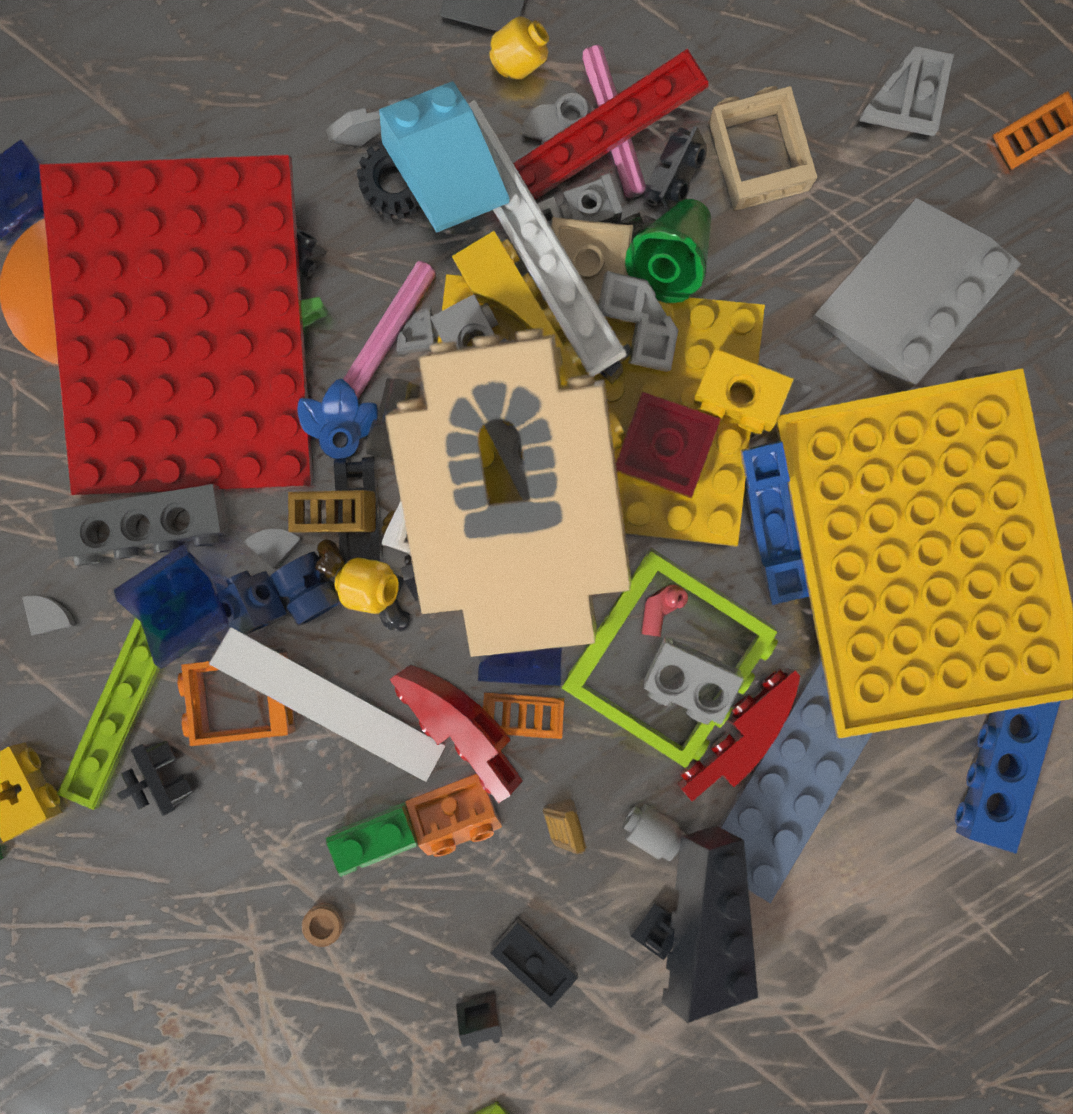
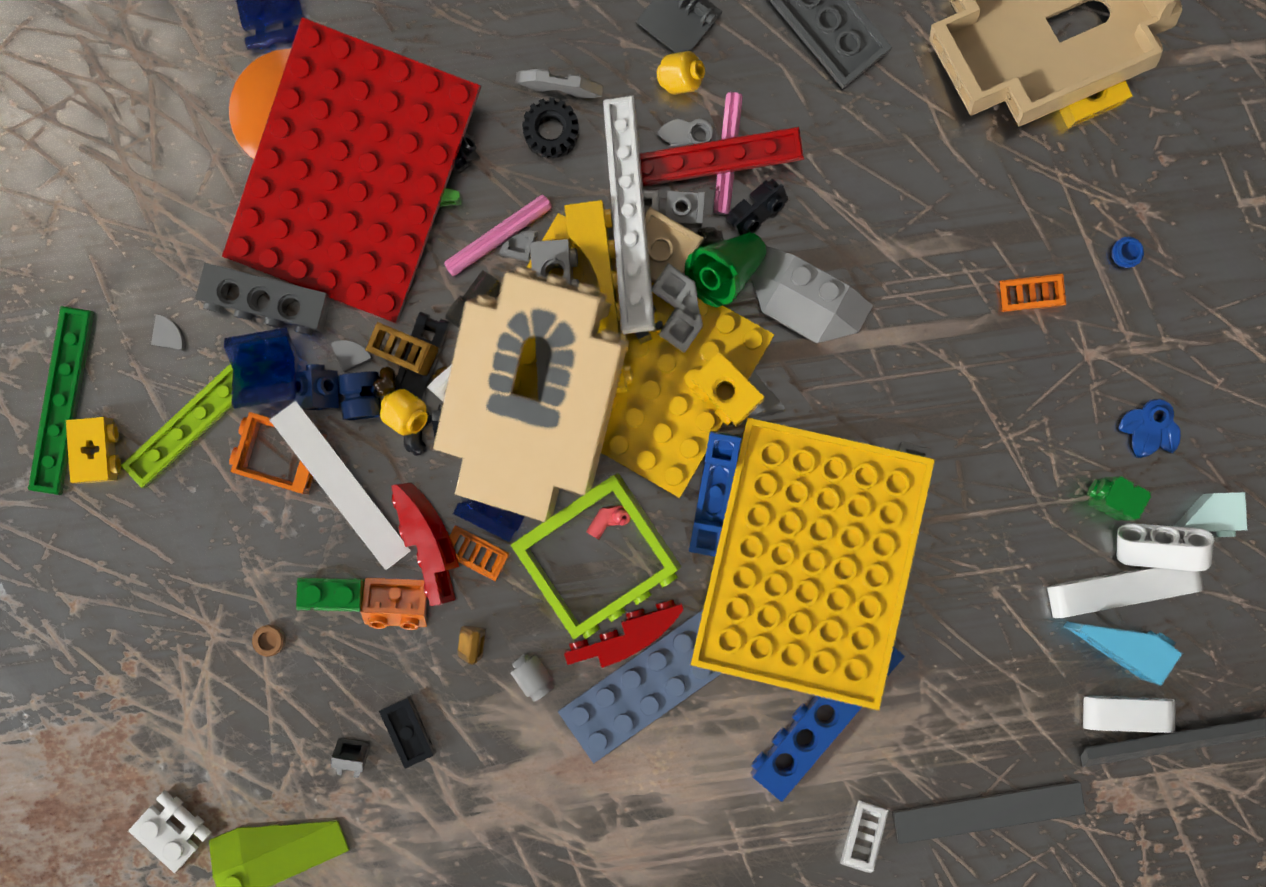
camera: 25 degrees right, 0 degrees up
black hips [117,741,192,816] -> none
blue plate [297,378,378,459] -> none
medium azure slope [379,81,509,233] -> none
dark red plate [616,392,721,499] -> none
black tile [630,900,675,961] -> none
light grey brick [644,636,744,725] -> none
black wedge [662,826,758,1023] -> none
tan window [708,86,817,211] -> none
light grey slope [813,198,1021,392] -> none
light grey wing [860,46,954,136] -> none
none -> light grey wedge [751,246,873,344]

